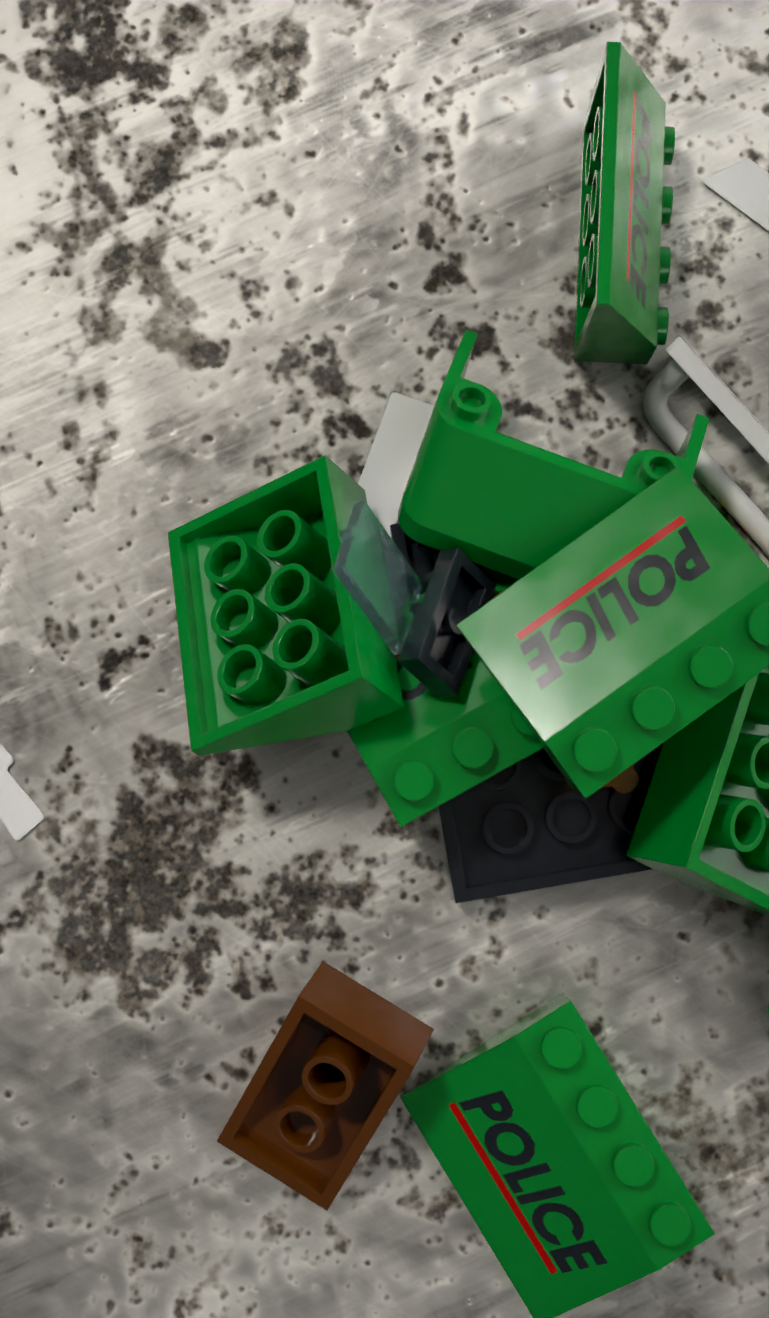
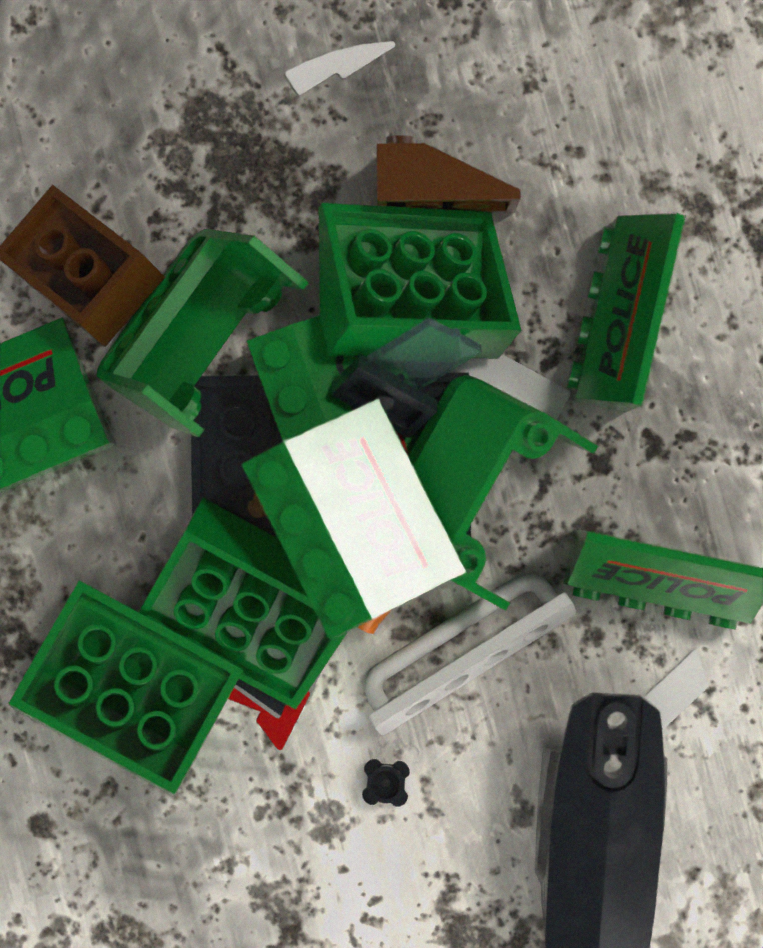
camera: 100 degrees right, 5 degrees up
none -> green windscreen [96,229,309,437]
none -> reddish brown slope [377,135,521,213]
none -> green slope [567,213,686,413]

